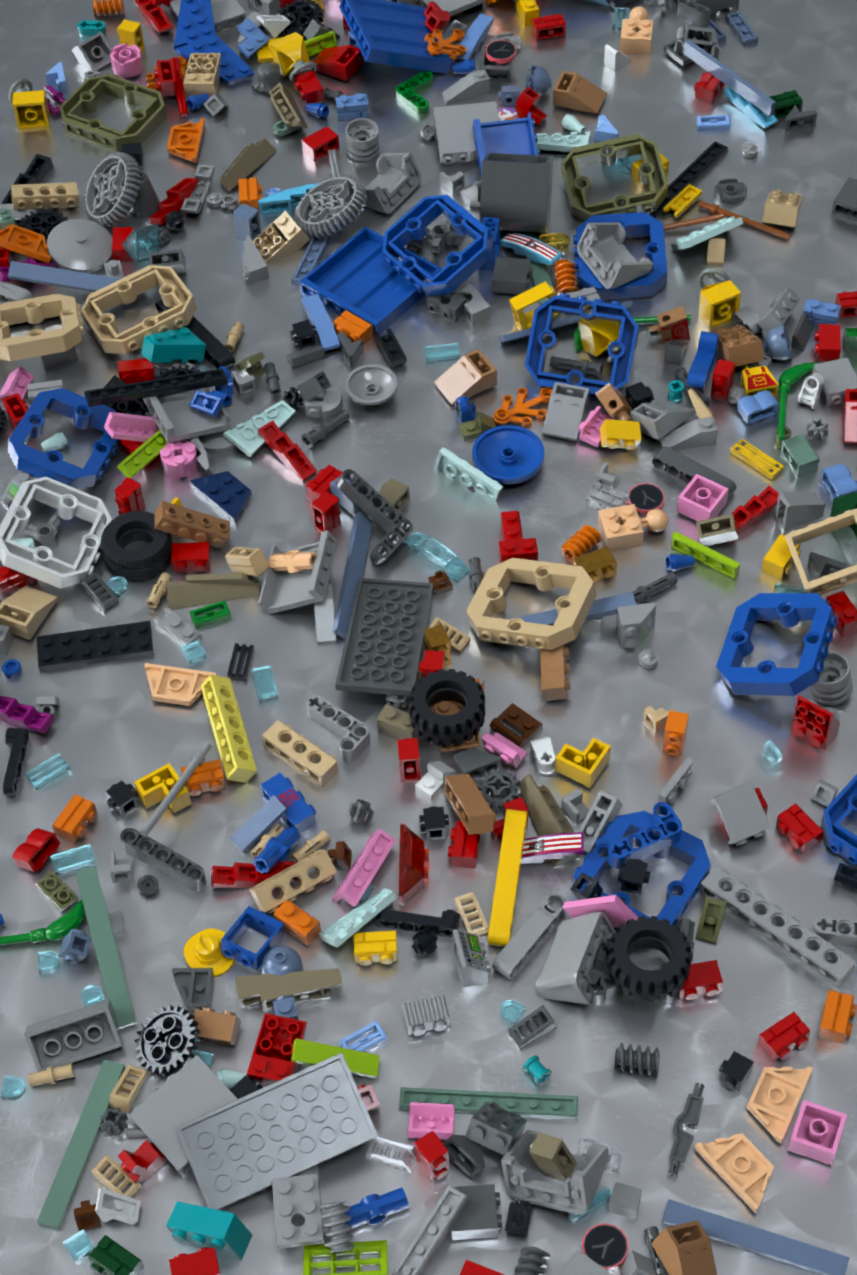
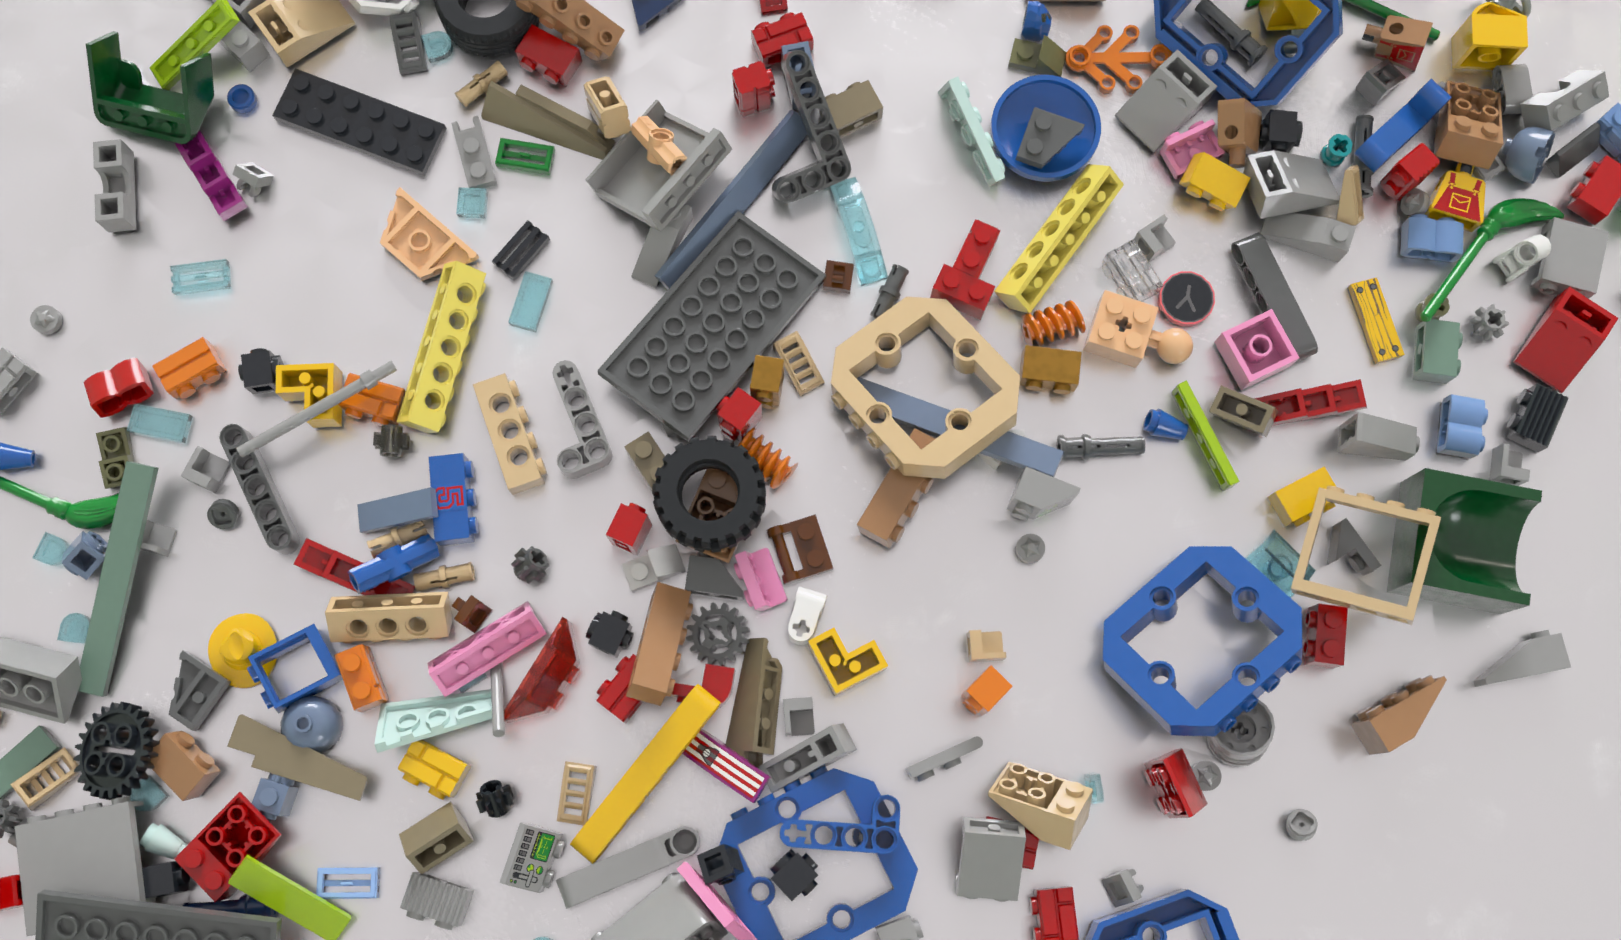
camera: 25 degrees right, 25 degrees up
black beam [3,728,29,796] -> none
black beam [376,909,461,937] -> none
none -> clear smoke gear [373,424,410,458]
none -> dark tan brick [399,801,473,875]
none -> light grey bar [490,662,505,737]
none -> tan slope [988,762,1093,850]
none -> light yellow brick [994,164,1124,313]
none -> dark grey wing [1015,107,1085,169]

